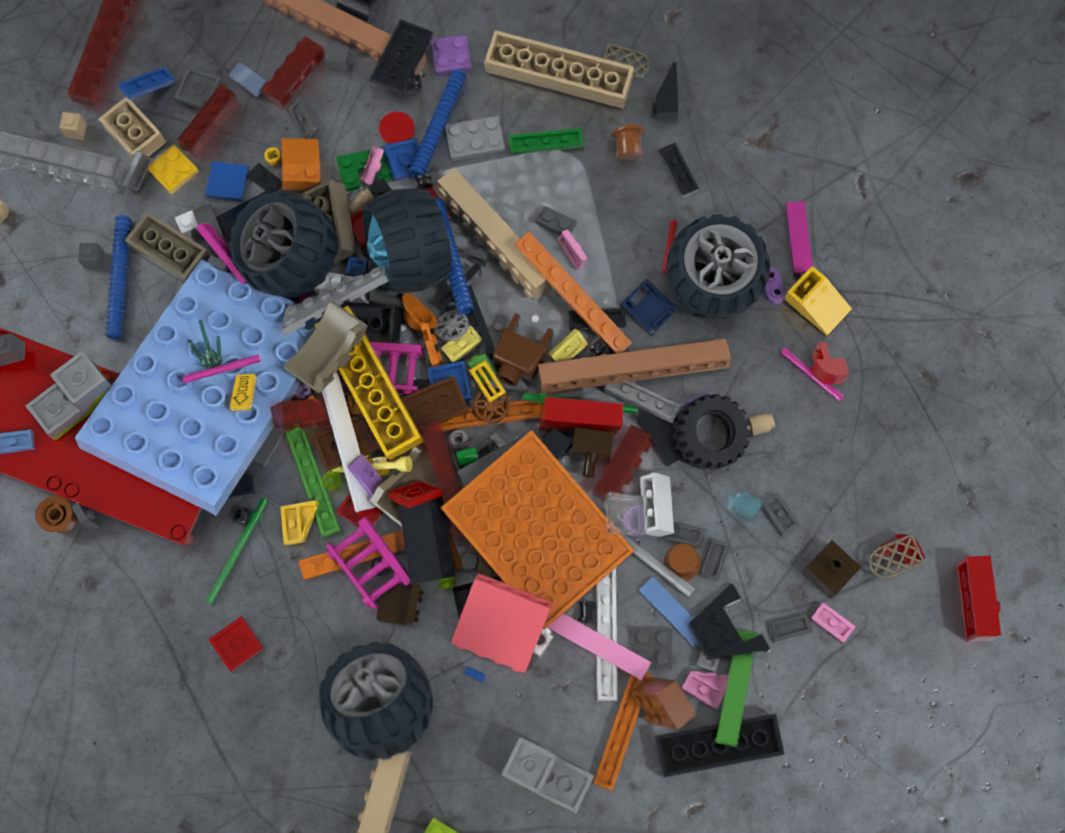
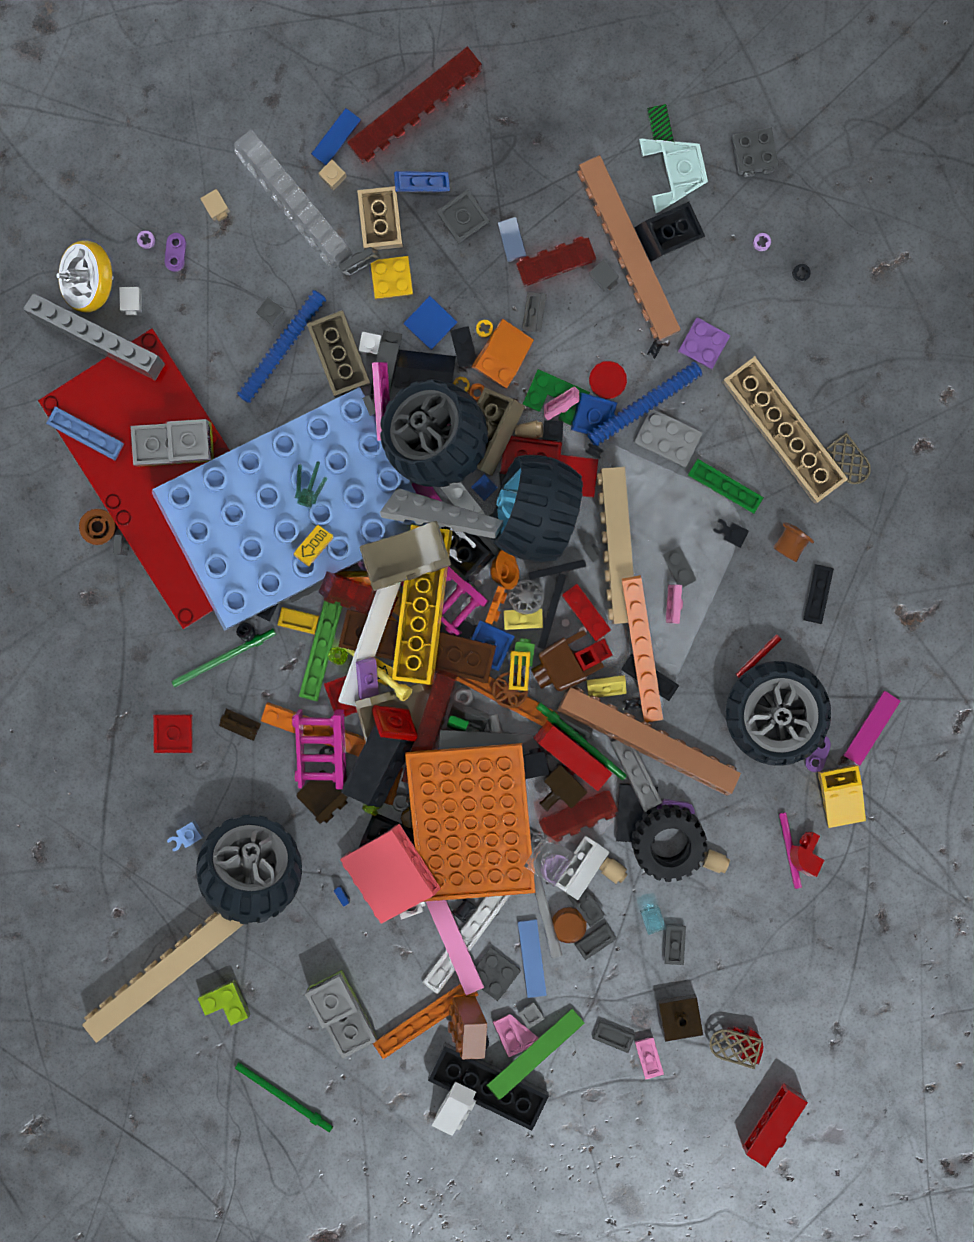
camera: 30 degrees right, 15 degrees up
clear red brick [177,84,239,158] -> none
dark pink bar [182,354,261,384] -> none
yellow wing [280,500,319,546] -> none
black tile [370,19,434,95] -> none
blue piece [435,198,474,314] -> none
dark blue container [620,279,679,336] -> none
black slope [652,62,679,121] -> none
black wing [689,583,771,660] -> none
none -> light blue brick [167,820,204,851]
none -> dark brown hinge [219,708,261,741]
none -> yellow tile [277,607,319,634]
none -> blue tile [311,108,361,166]
none -> white brick [432,1082,476,1136]
none -> red brick [561,584,611,642]
none -> red brick [573,638,613,671]
none -> tan brick [599,856,628,884]
none -> black plate [713,519,749,548]

